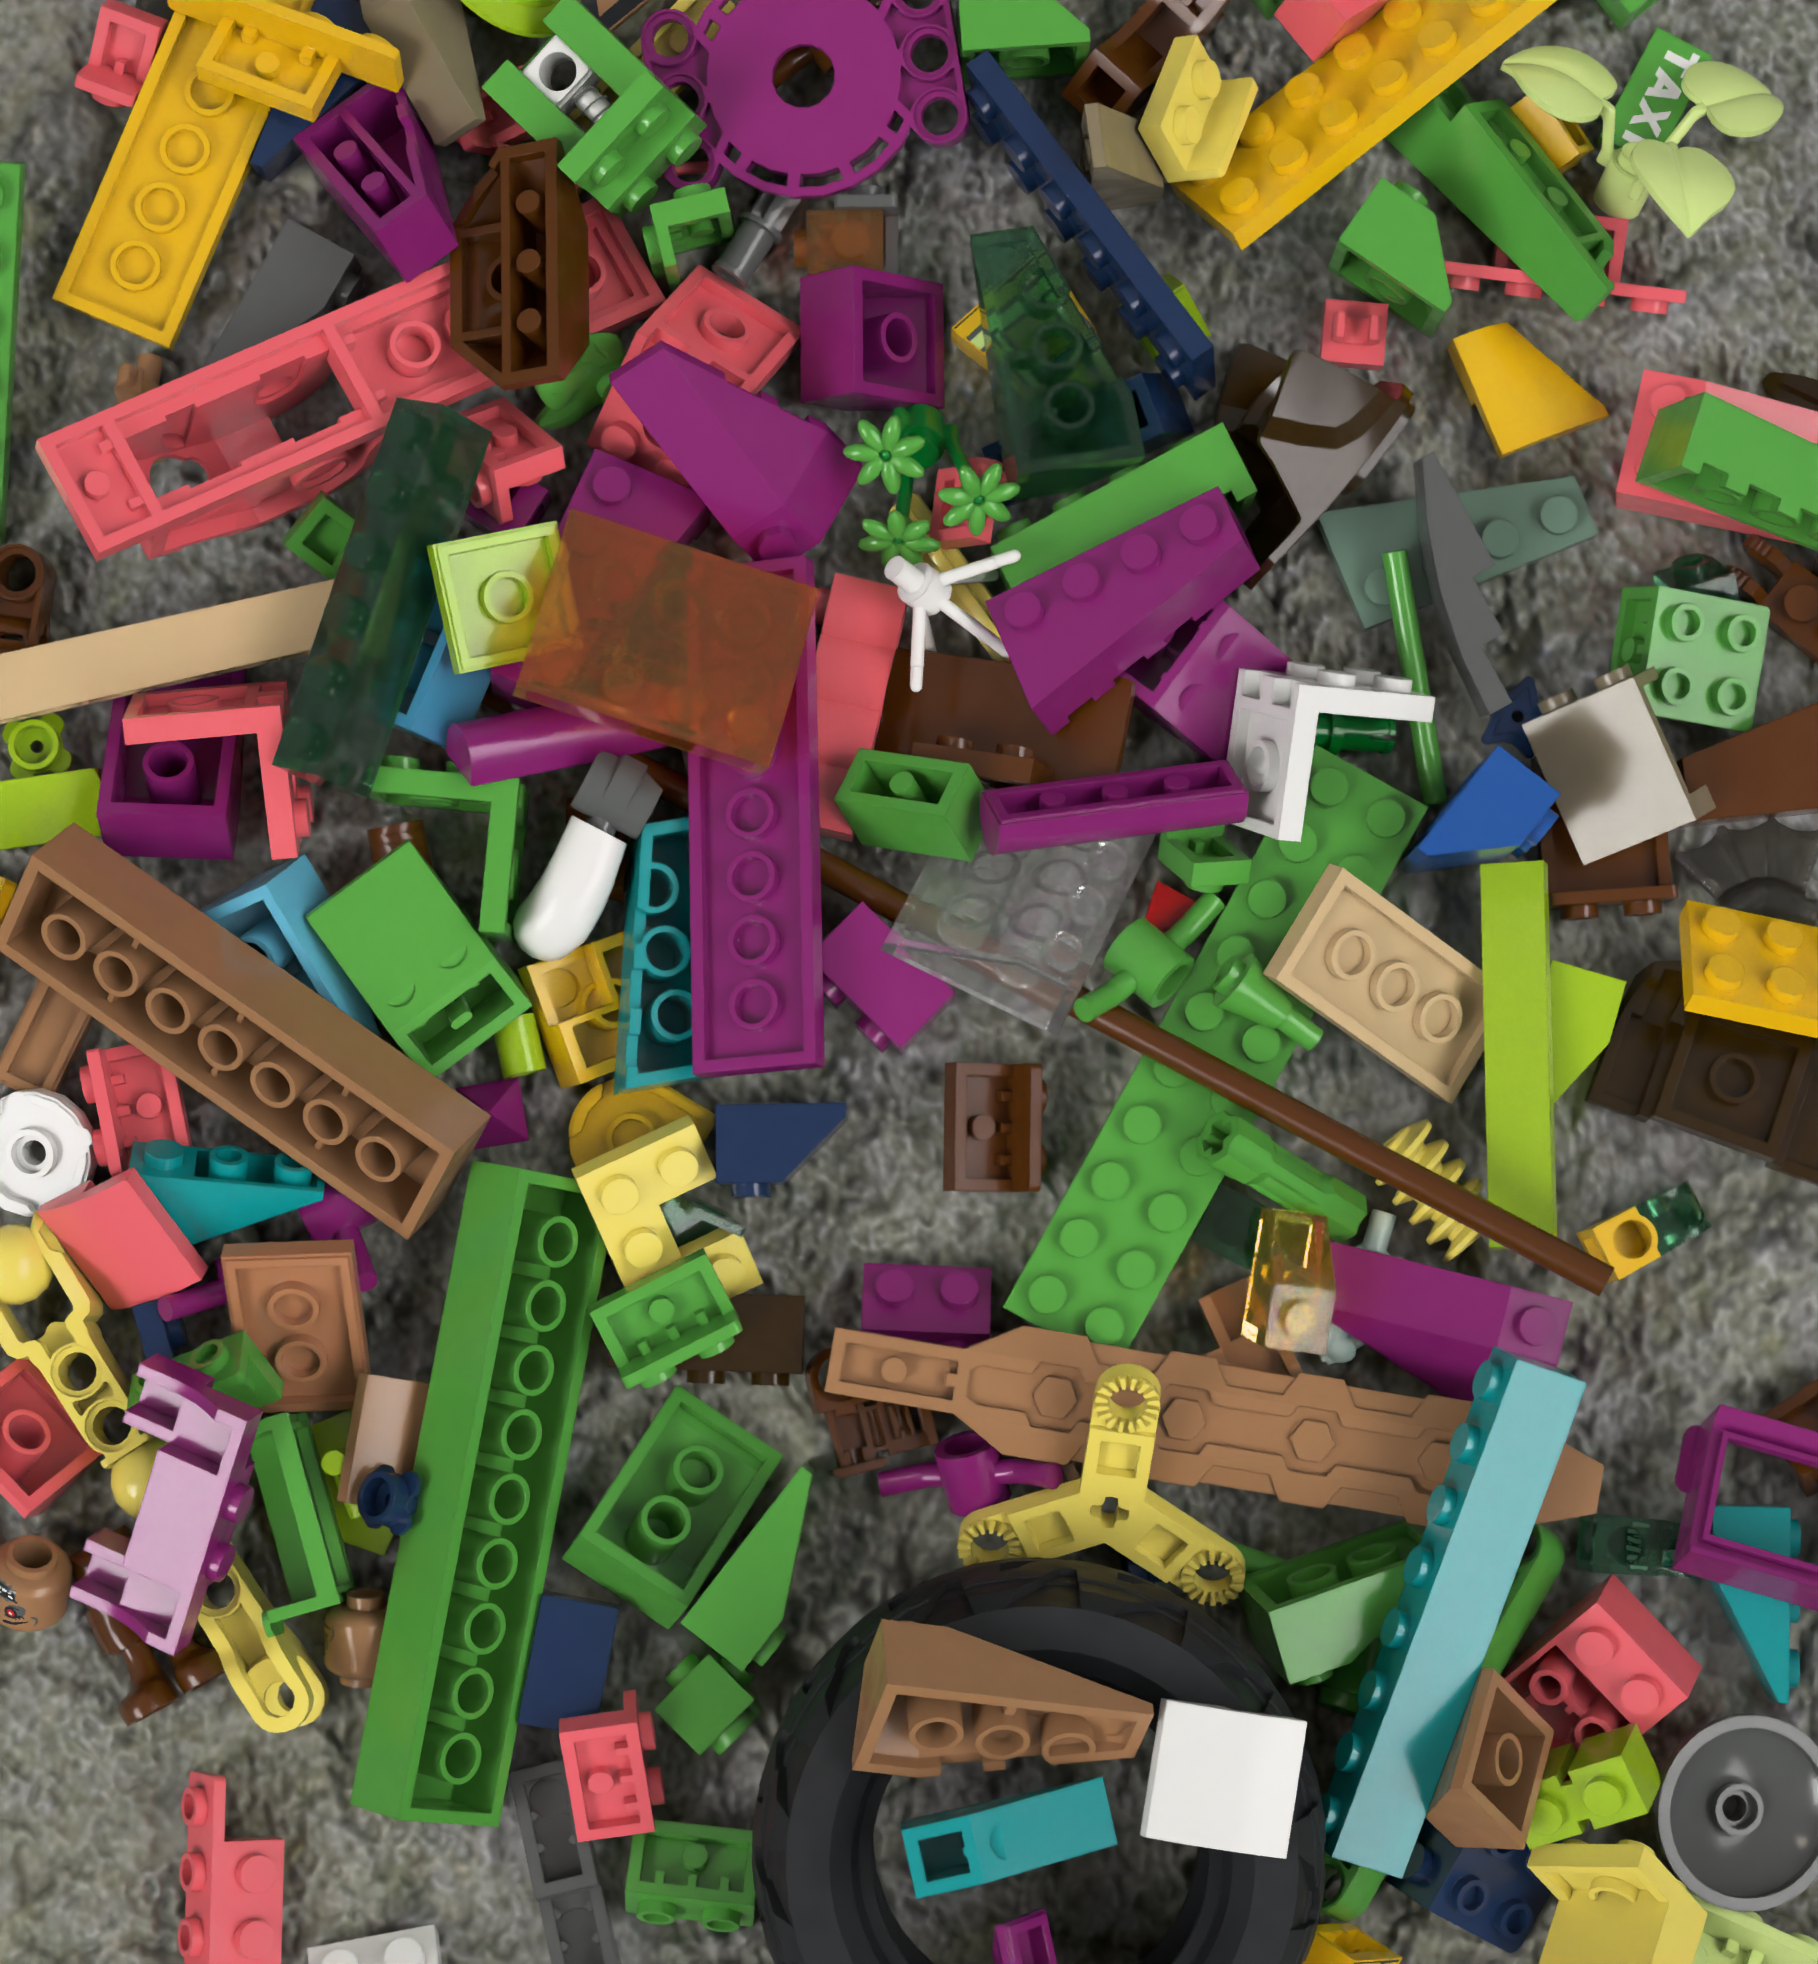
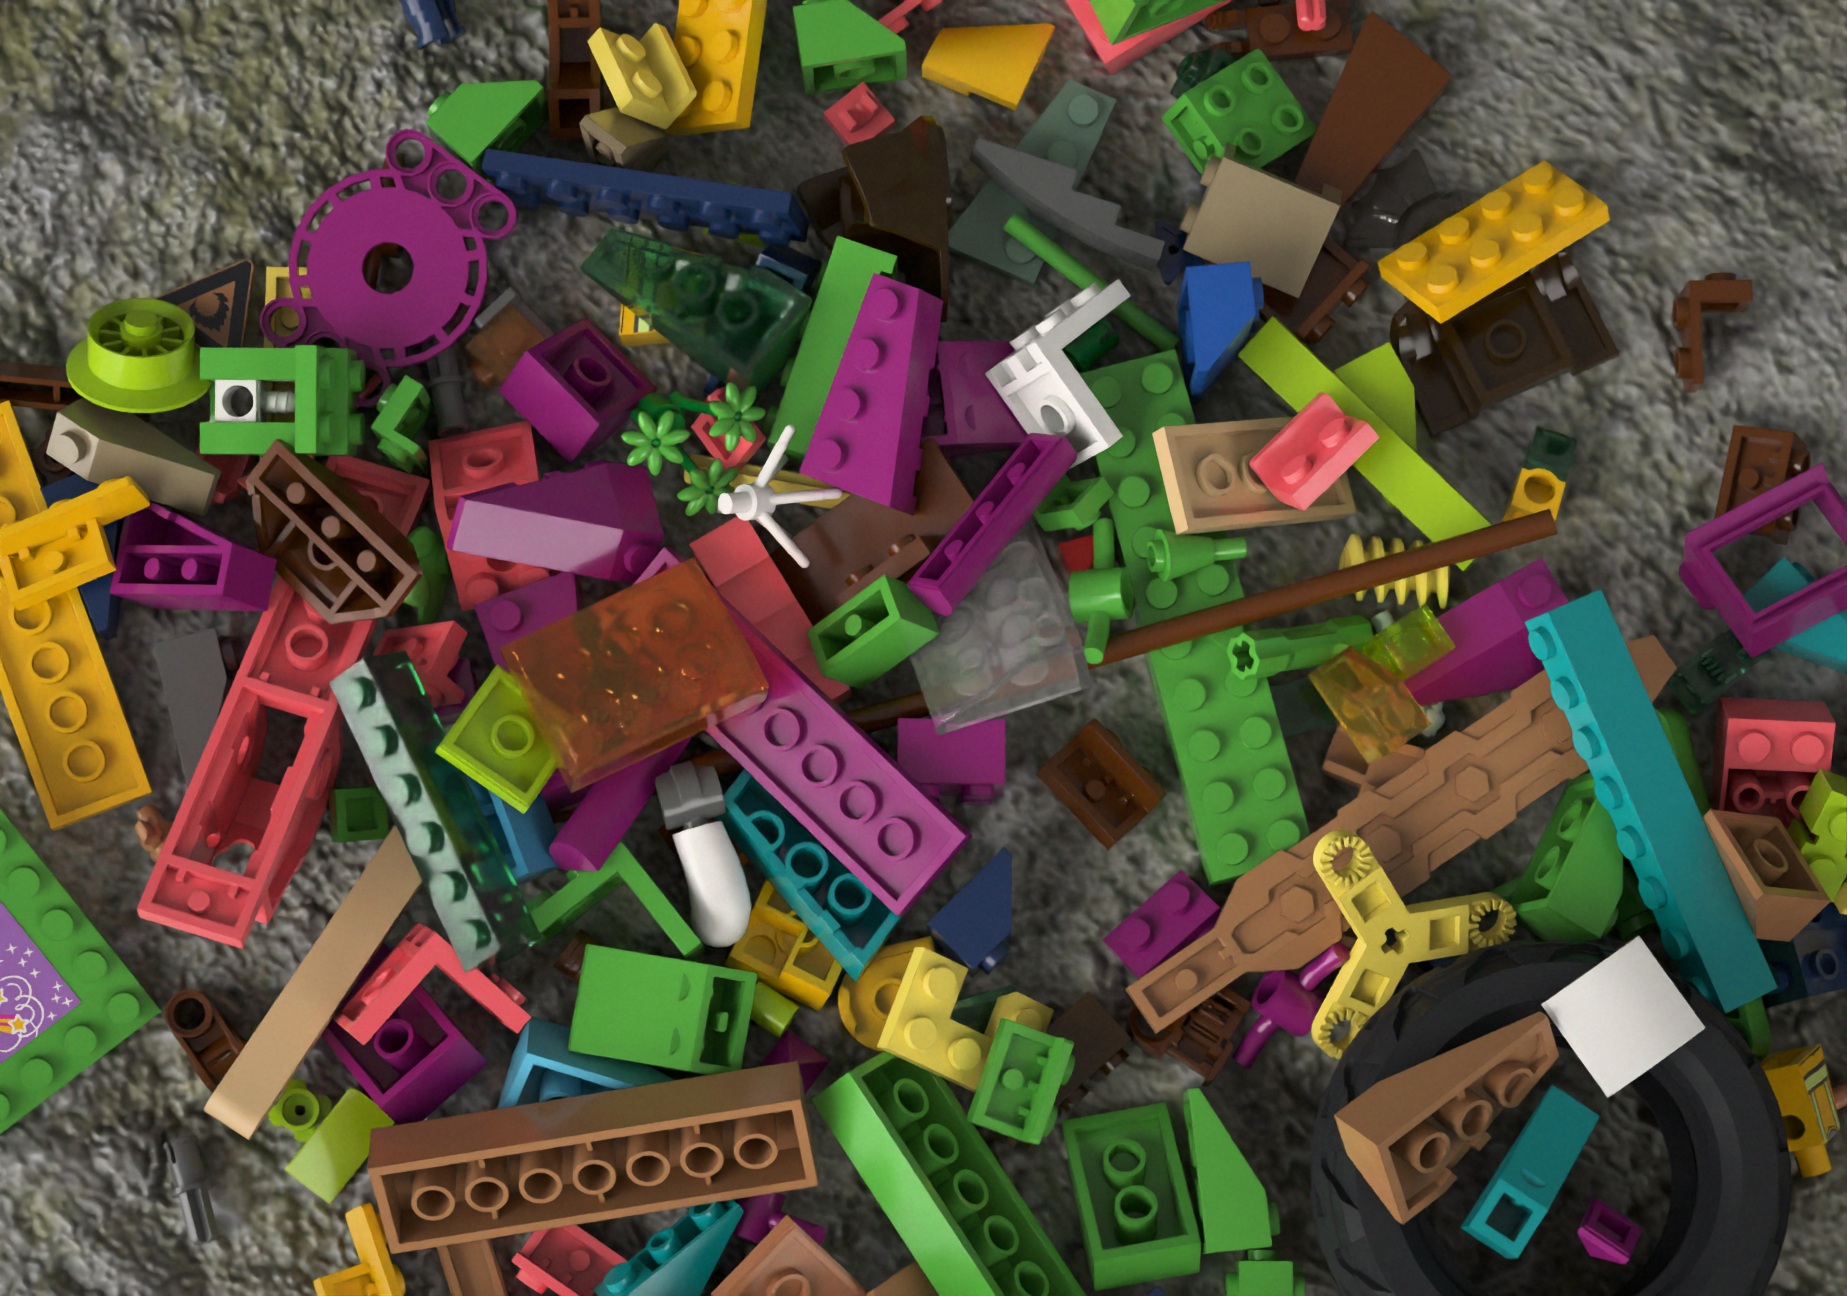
camera: 45 degrees left, 5 degrees down
none -> coral bracket [1249,392,1380,511]
none -> clear neon green bracket [1361,603,1456,693]

